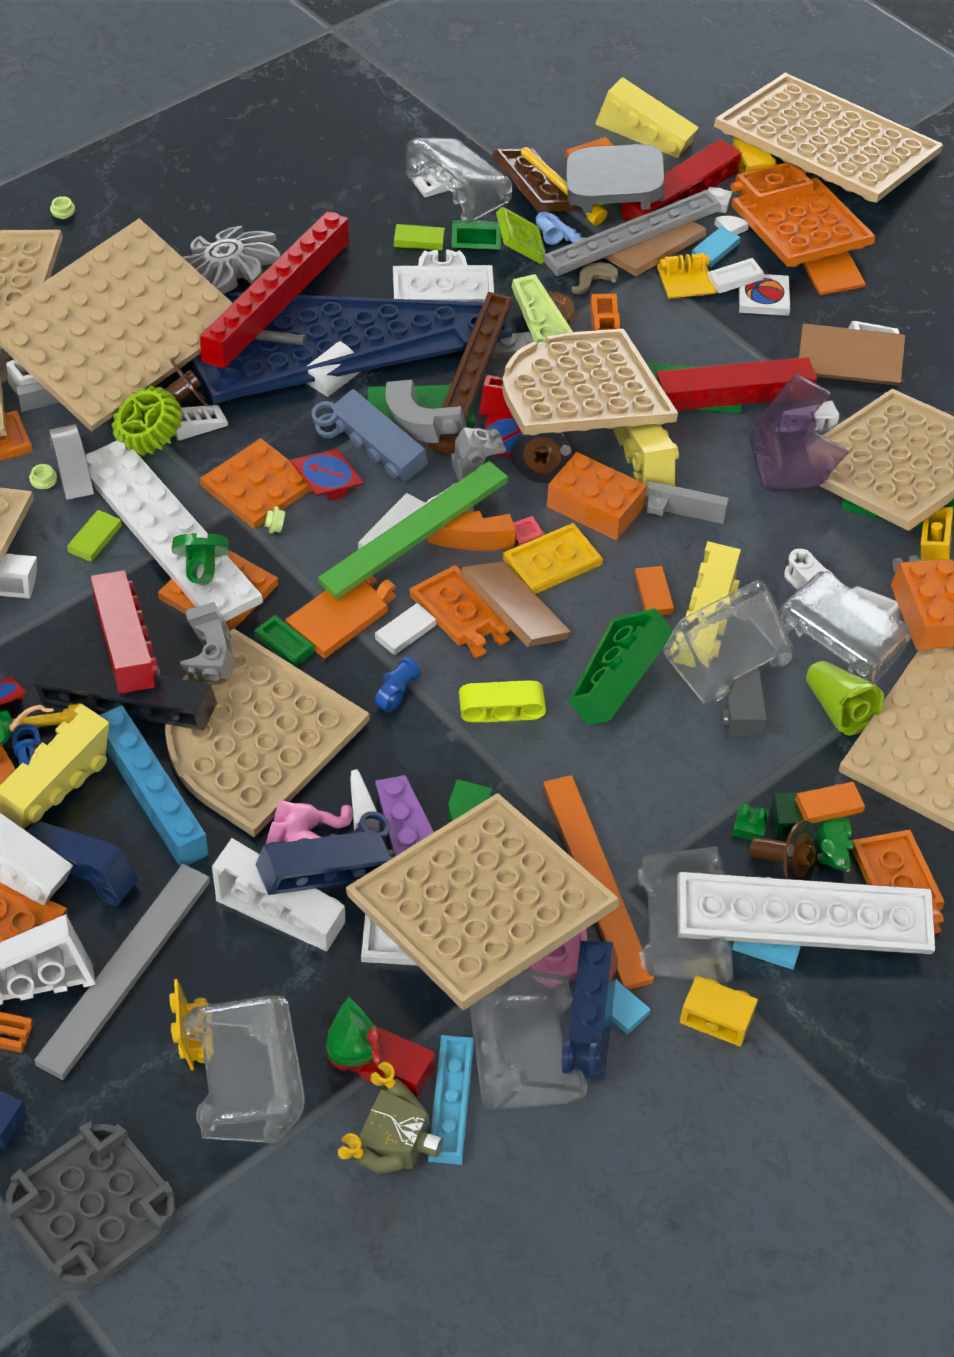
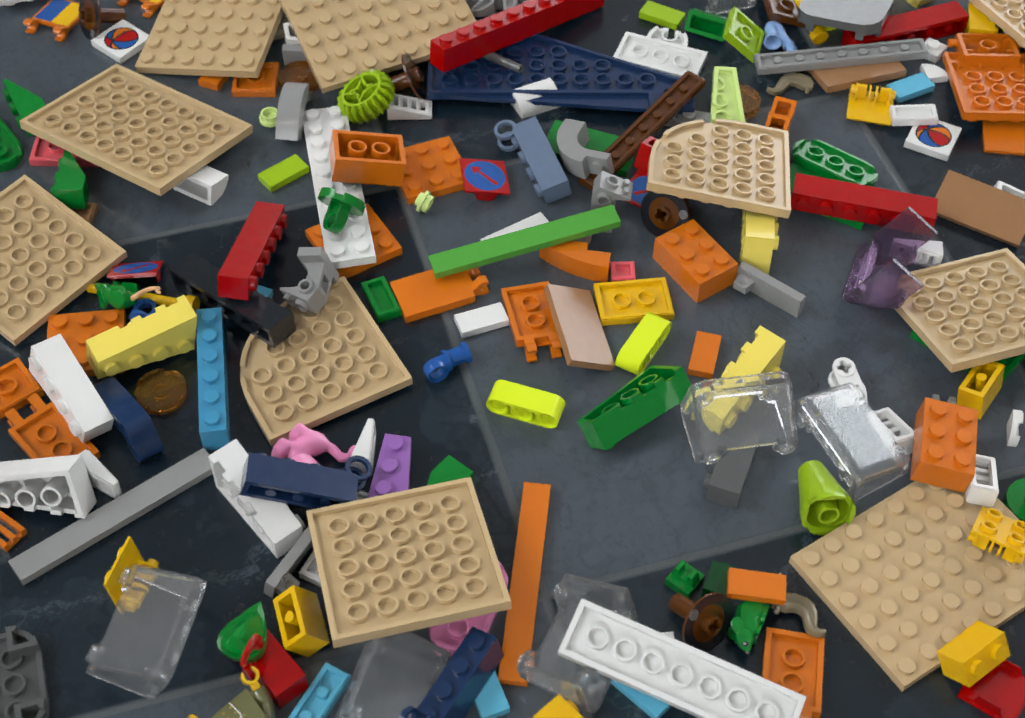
camera: 25 degrees right, 0 degrees up
none -> white slope [78,449,122,499]
none -> clear orange tile [134,368,188,415]
none -> light grey hinge [263,526,313,599]
none -> yellow brick [273,585,330,657]
none -> clear orange tile [278,61,319,92]
none -> orange brick [329,129,407,186]
none -> neon yellow beam [615,312,672,376]
none -> dark tan piece [772,593,826,638]
none -> green tile [791,139,878,187]

